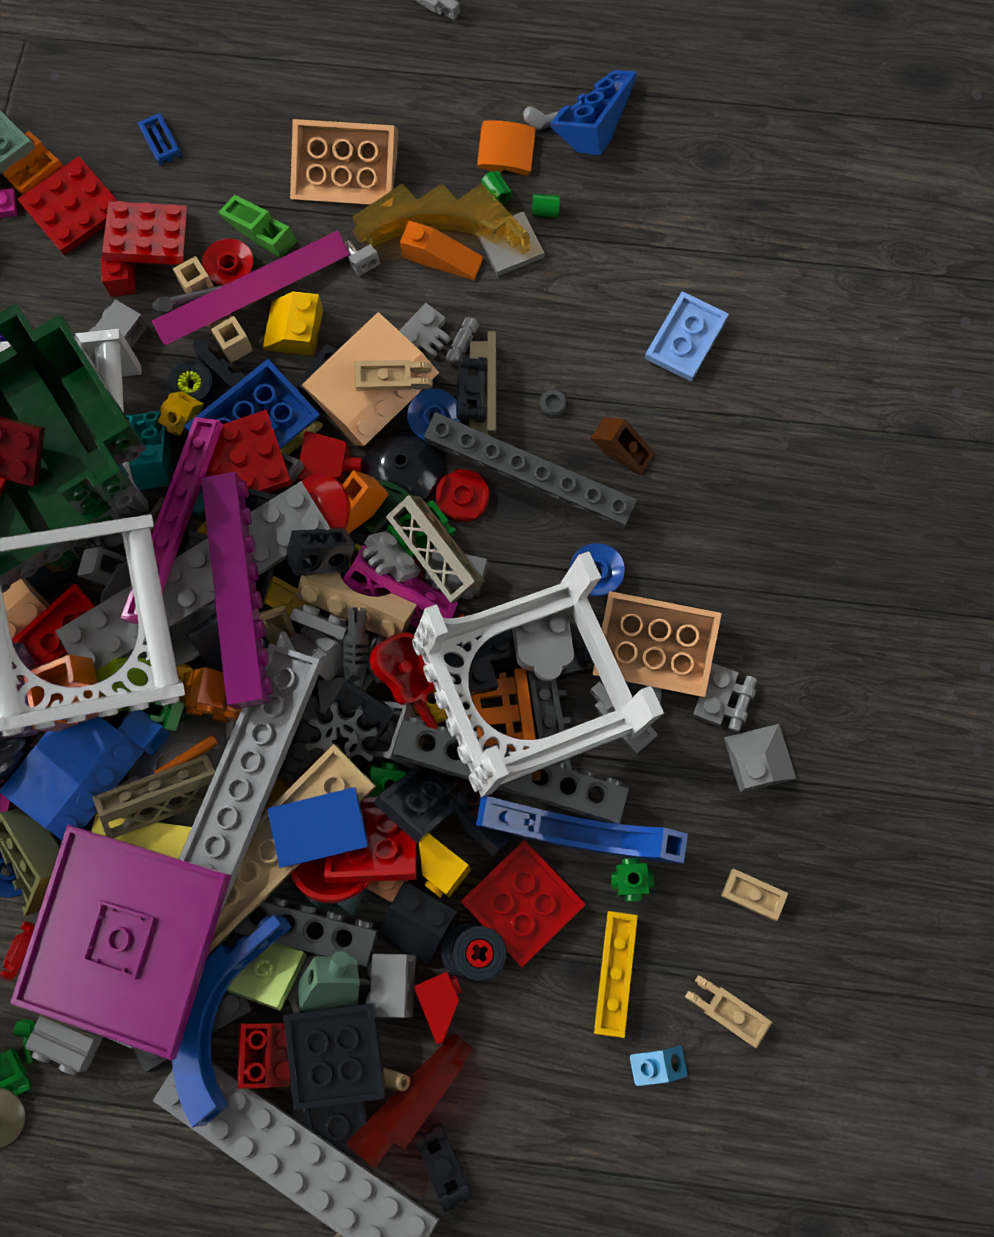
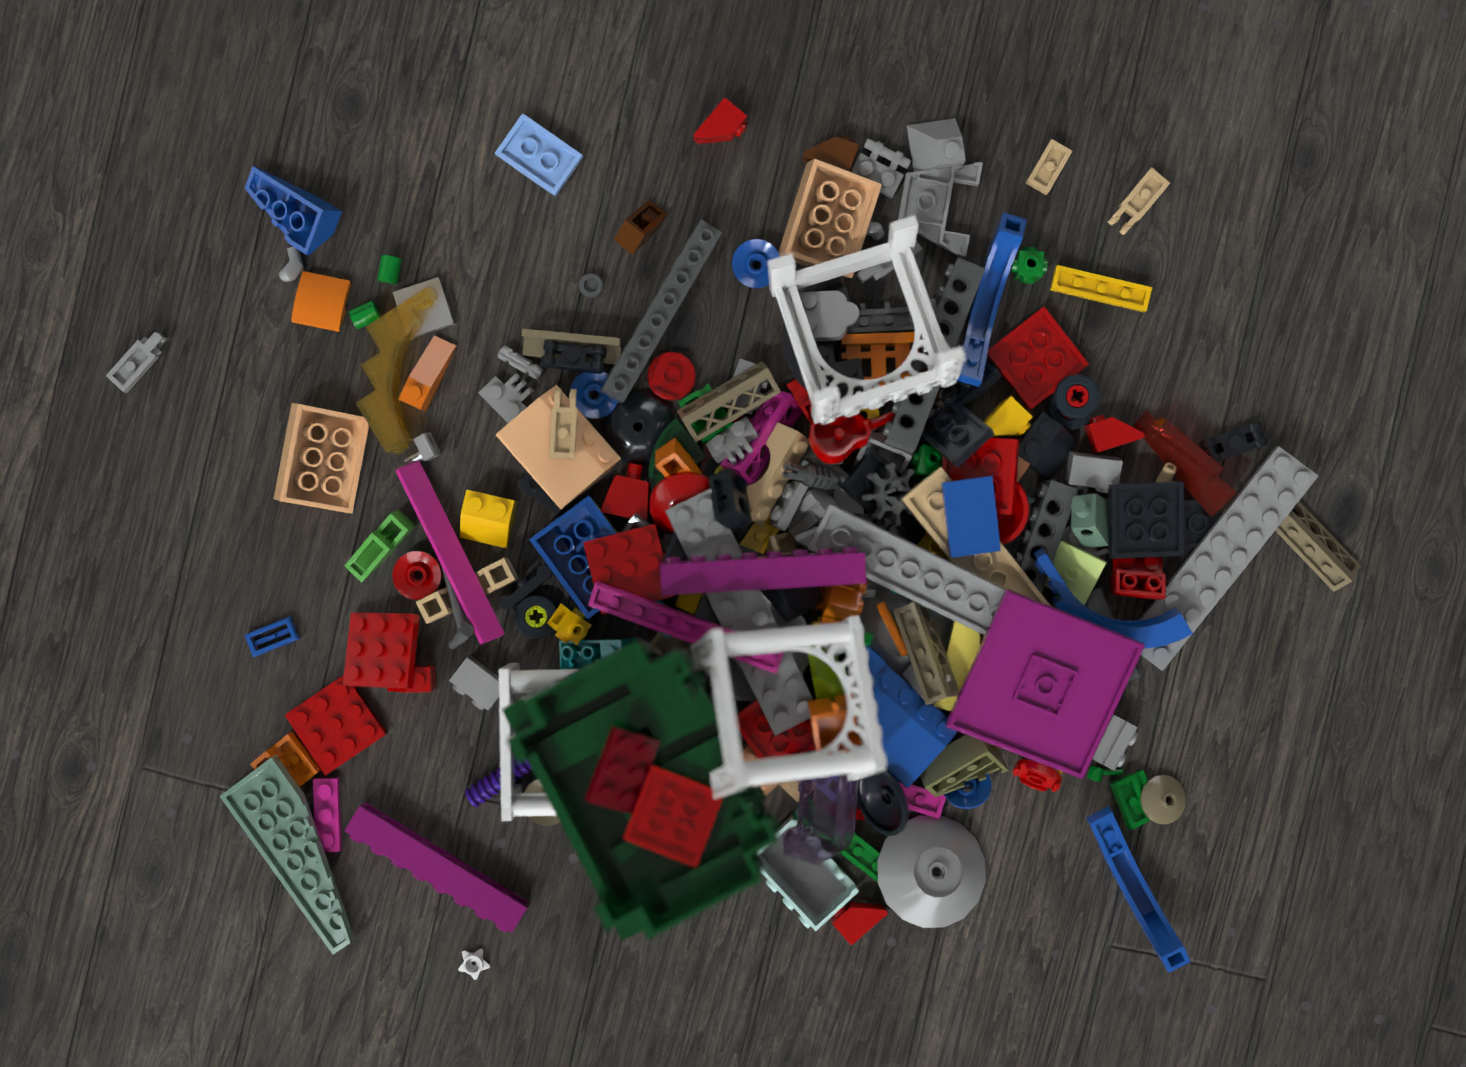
camera: 90 degrees left, 15 degrees up
dark azure bracket [630,1046,687,1086] -> none
none -> red slope [693,97,748,144]
none -> reddish brown slope [802,136,859,172]
none -> light grey wing [897,162,983,258]

